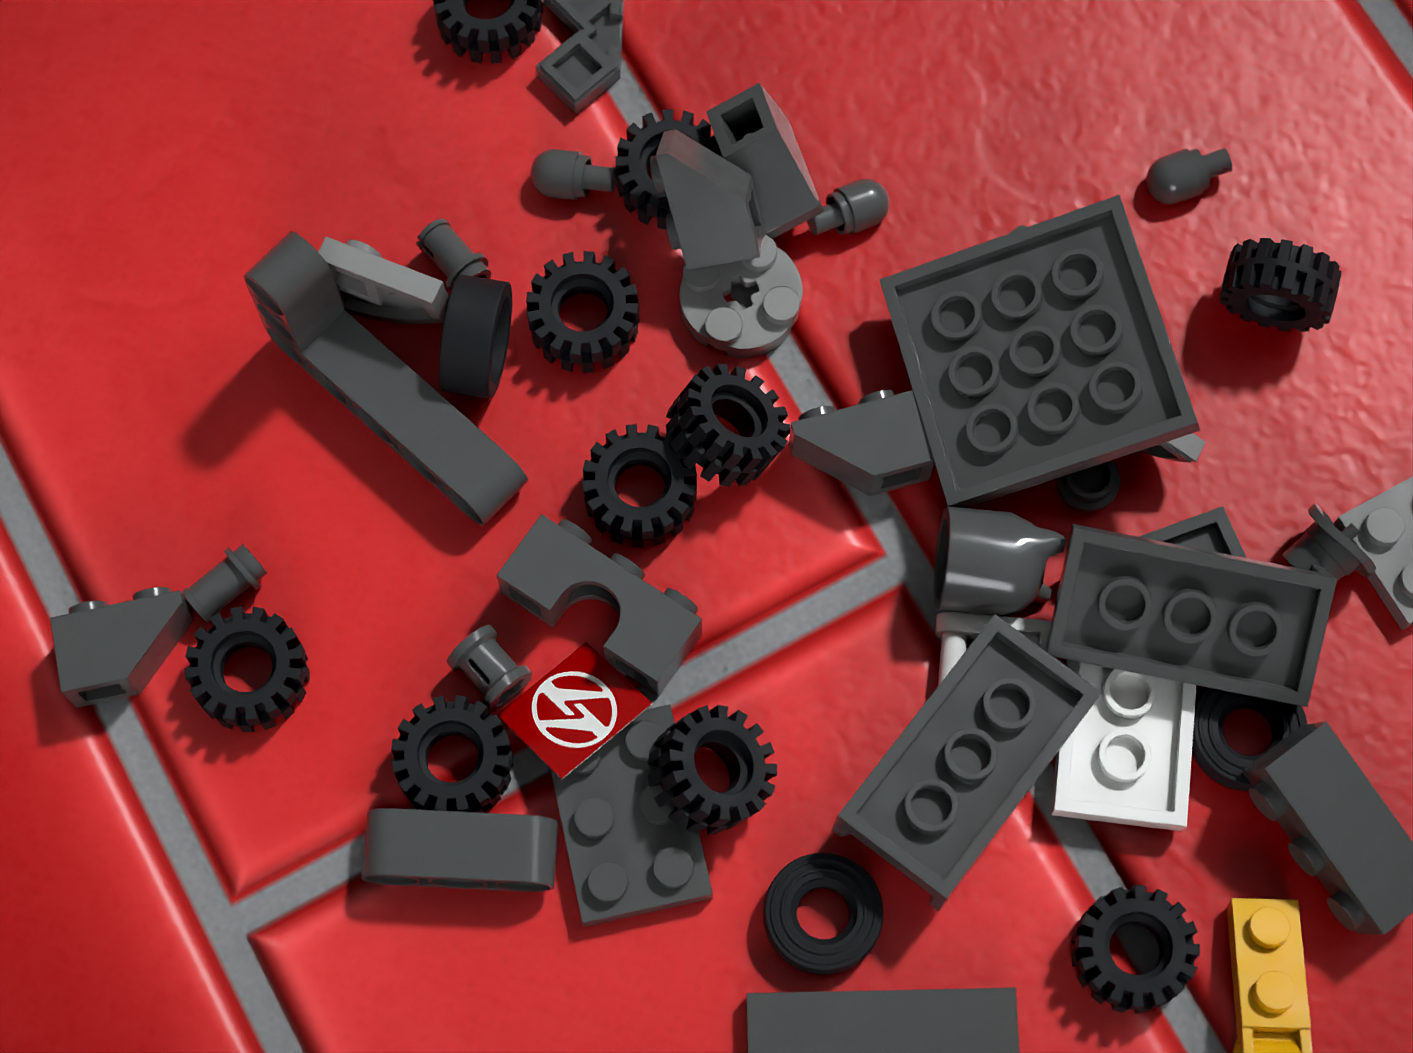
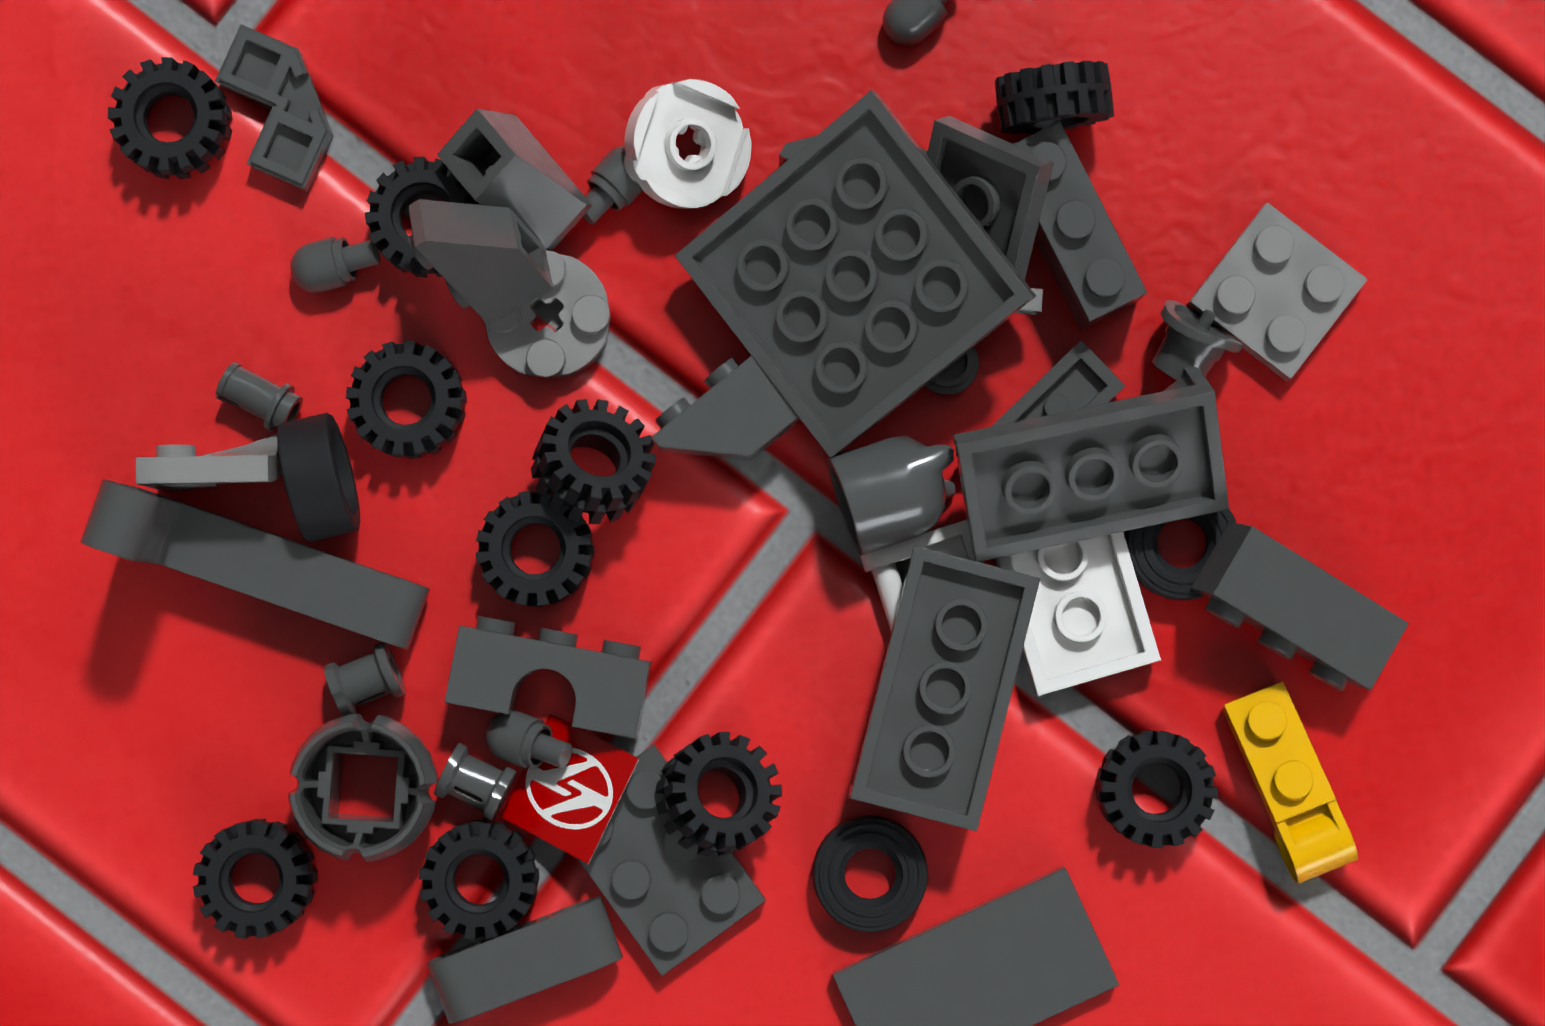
camera: 25 degrees left, 15 degrees up
dark grey slope [50,587,194,708] -> none
dark grey pin [182,544,267,623] -> none
none -> dark grey piece [288,714,438,862]
none -> dark grey bush [324,642,406,716]
none -> dark grey cylinder [485,710,572,768]
none -> white plate [624,79,752,209]
none -> dark grey plate [927,116,1054,281]
none -> dark grey brick [1014,121,1147,330]

